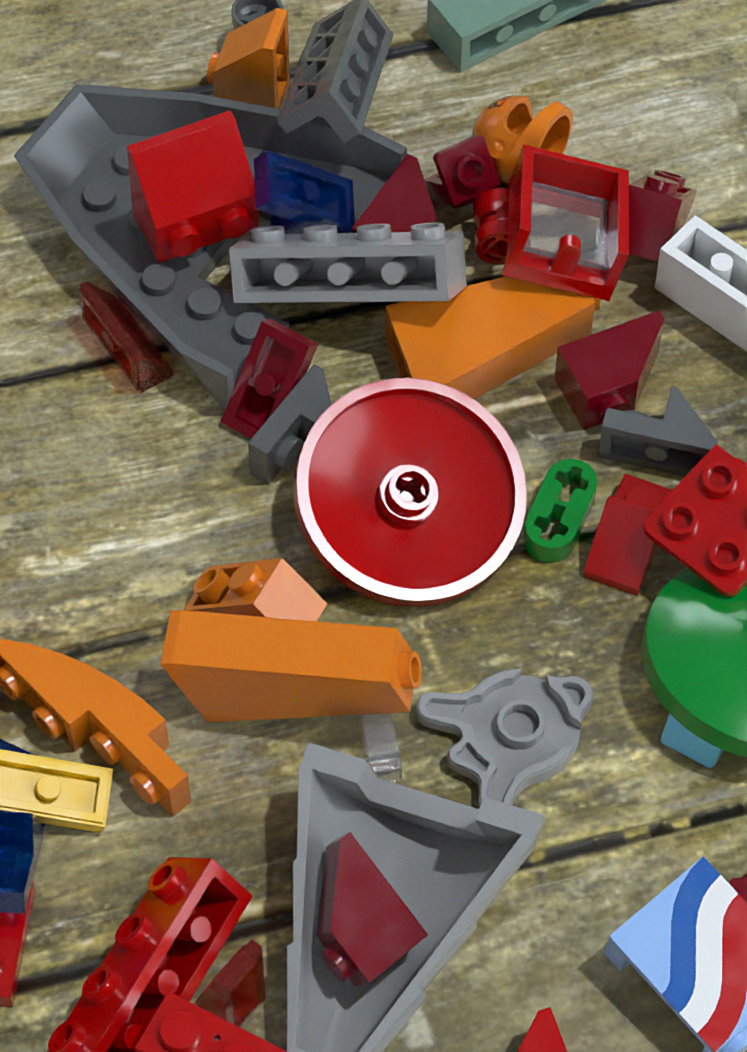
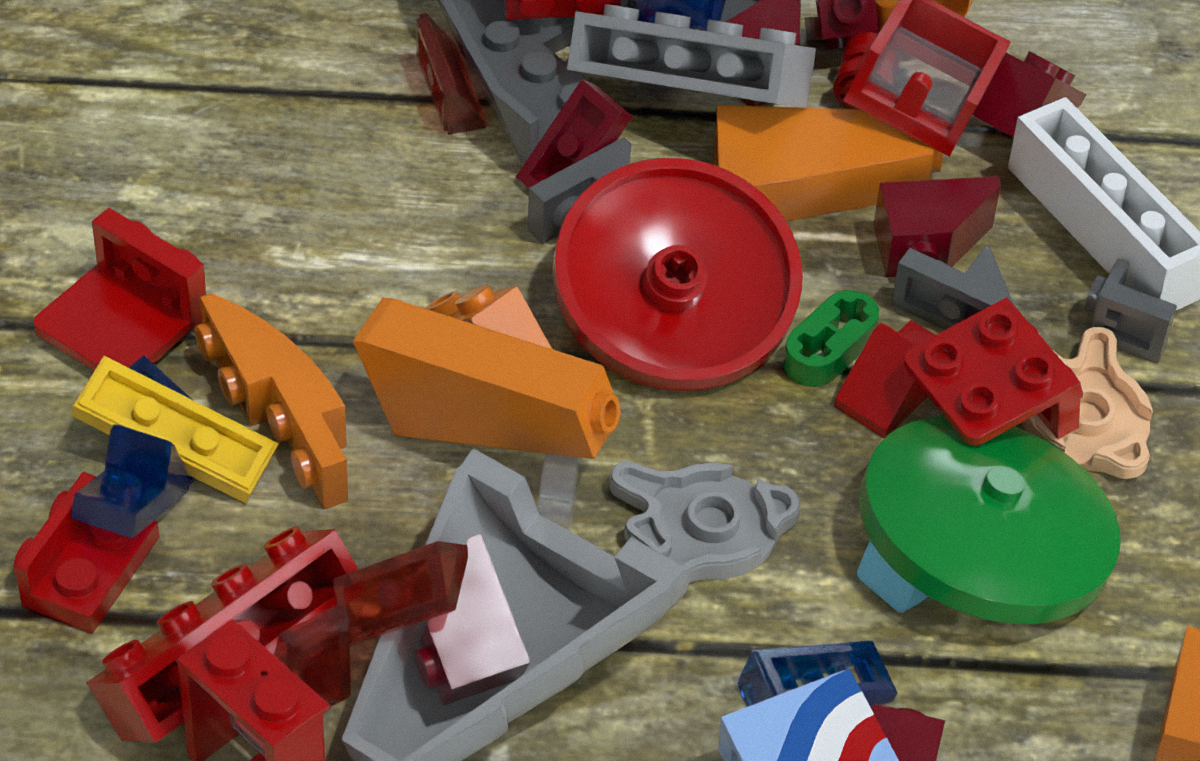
camera: 15 degrees right, 10 degrees down
none -> clear red slope [333,541,468,647]
none -> clear blue slope [738,640,898,707]

